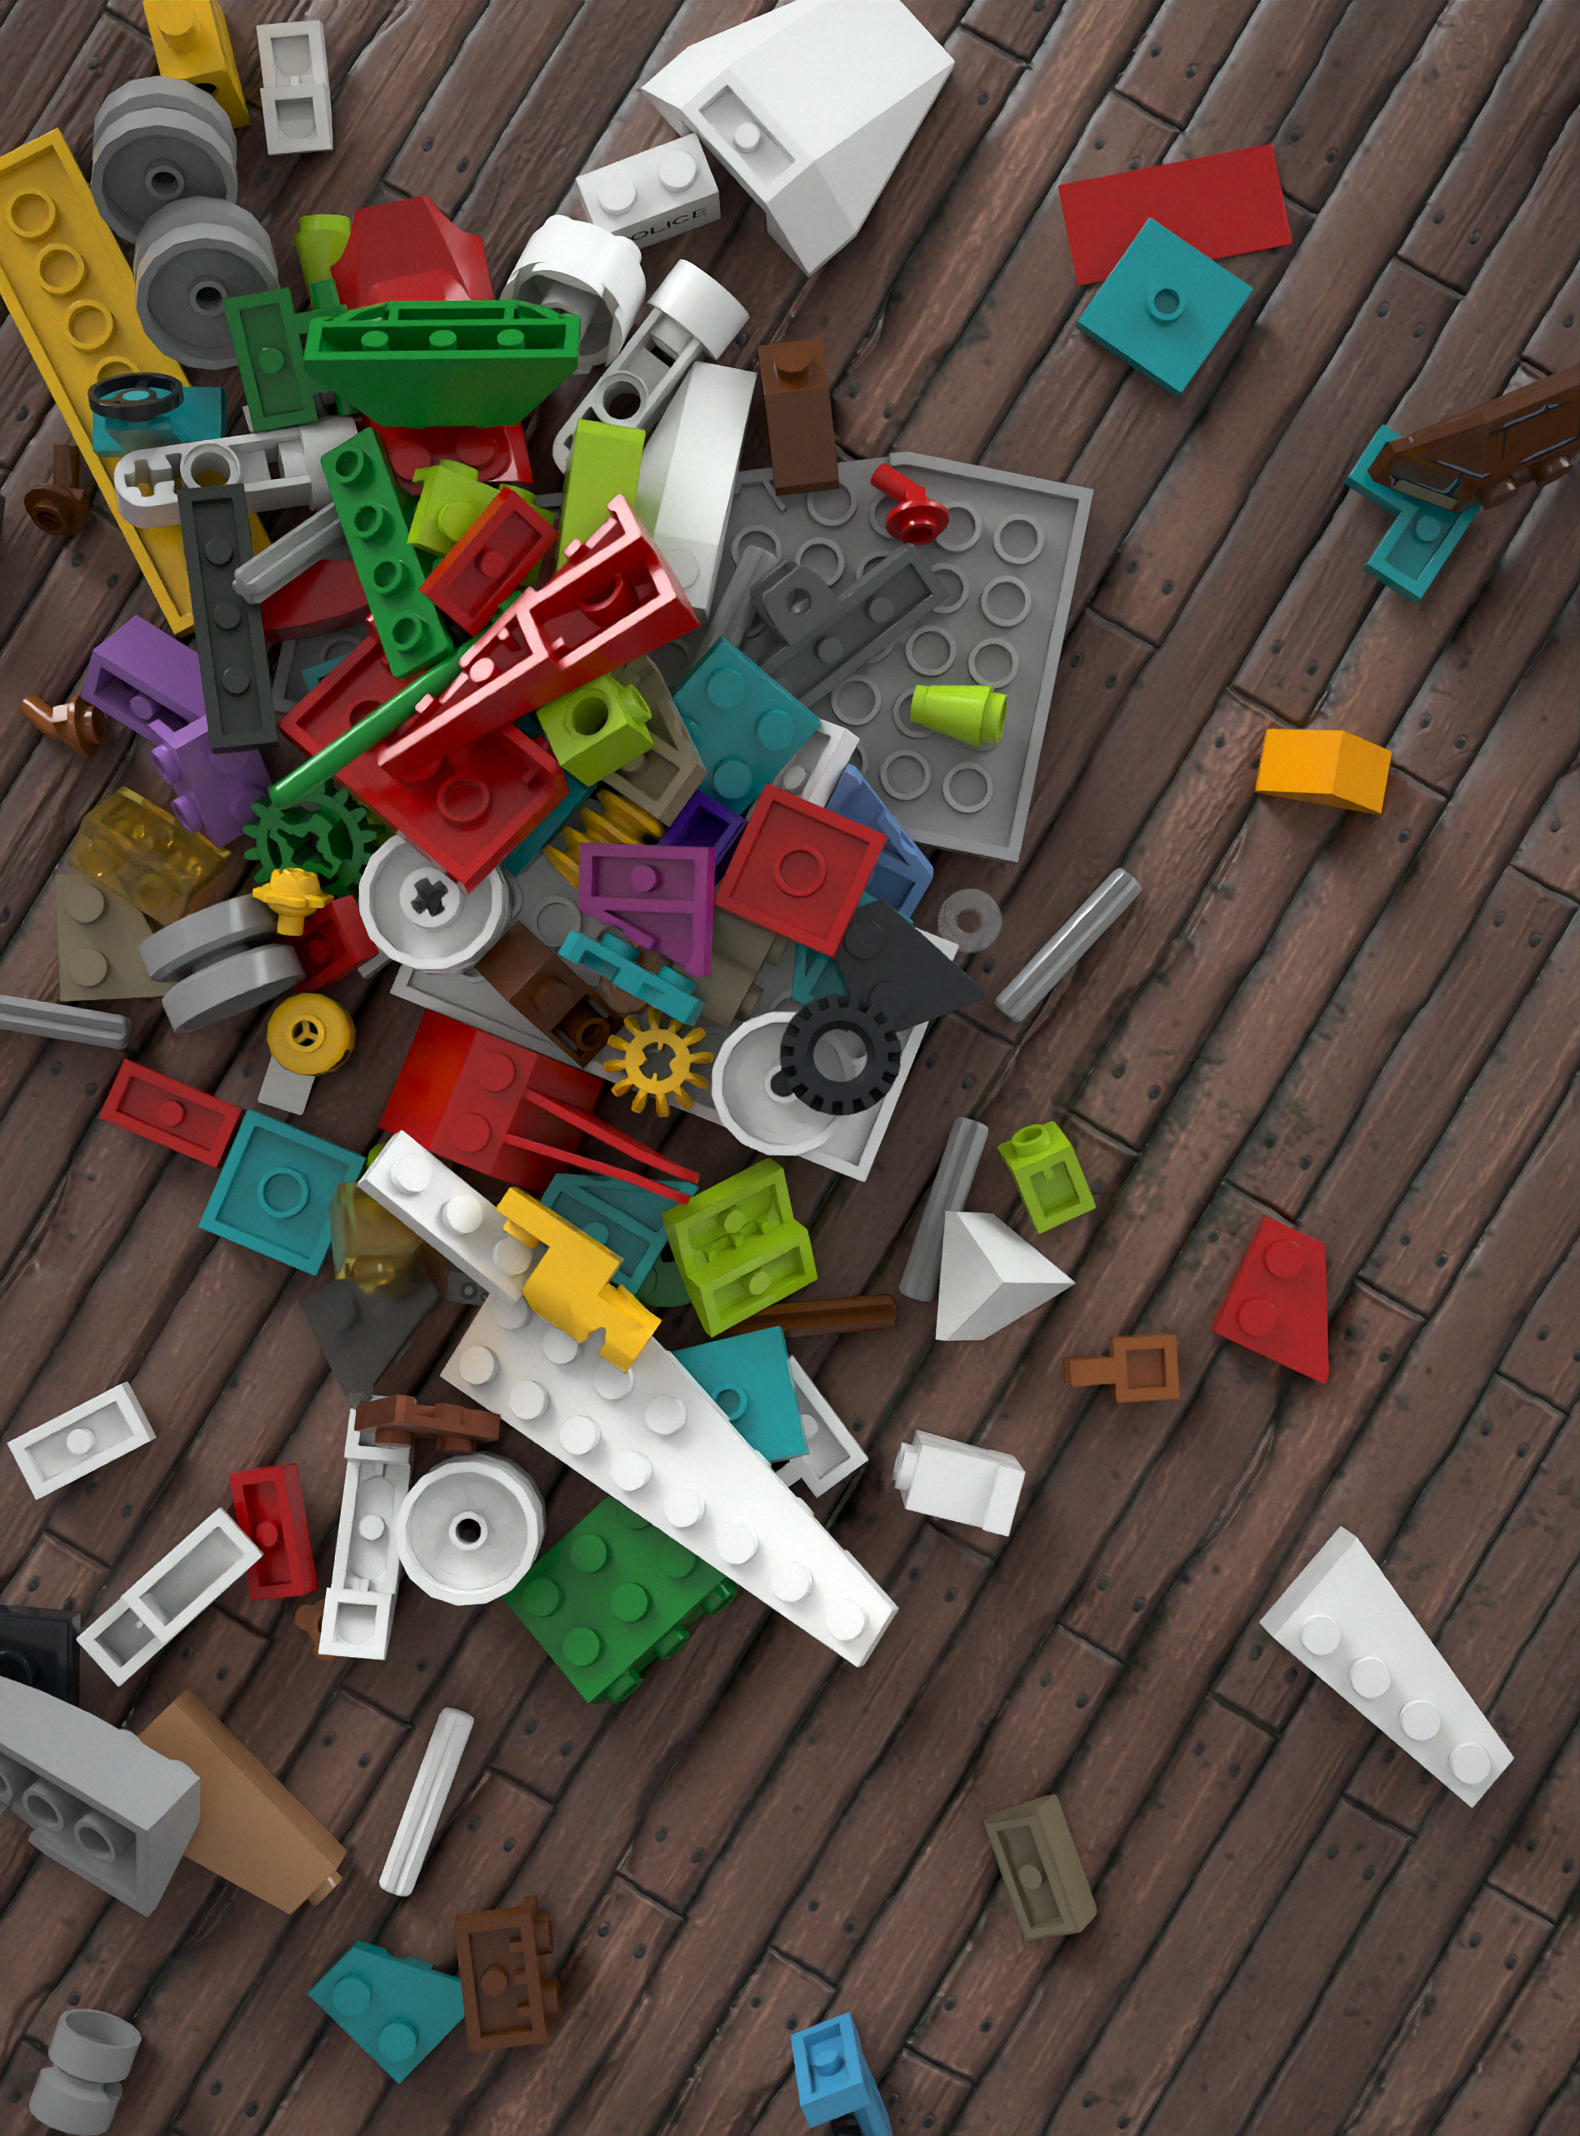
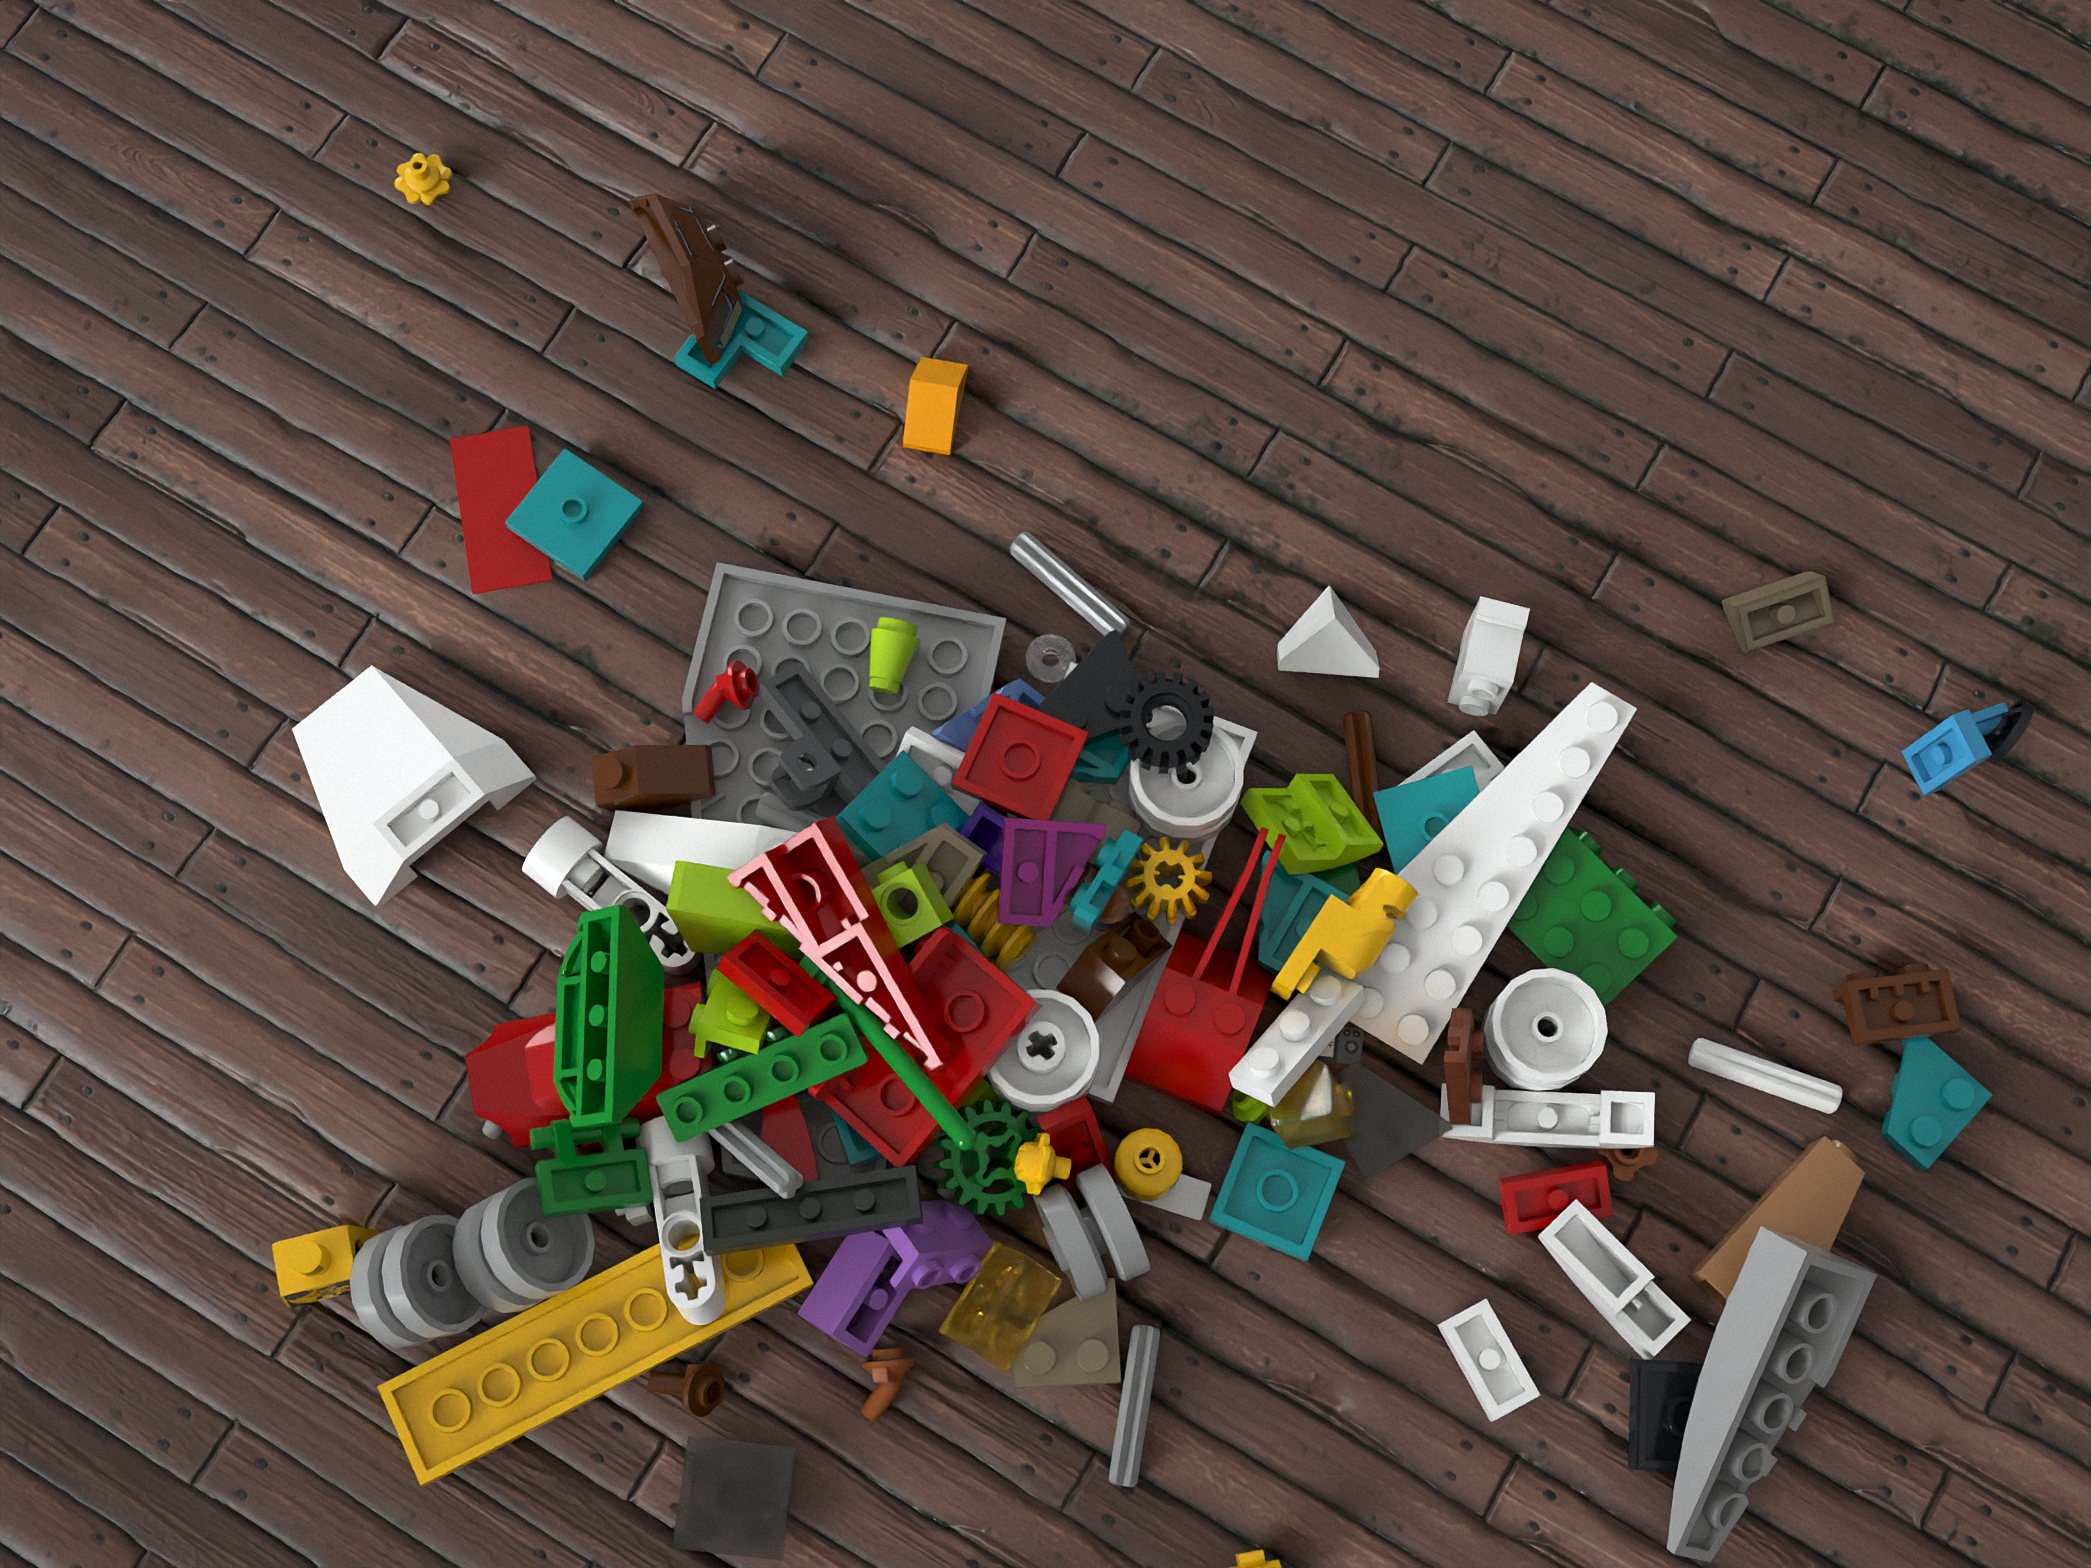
camera: 90 degrees left, 15 degrees down
light grey wheel [29,2009,142,2136] -> none
teal piece [87,372,227,458] -> none
red plate [99,1059,247,1168] -> none
white slope [256,20,333,156] -> none
lime cone [293,214,351,310] -> none
white brick [500,215,646,375] -> none
white brick [576,132,721,249] -> none
light grey axle [899,1117,989,1302] -> none
lime bracket [998,1121,1097,1234] -> none
dark orange plate [1063,1333,1180,1403] -> none
red wing [1210,1216,1329,1384] -> none
white wedge [1259,1526,1514,1808] -> none

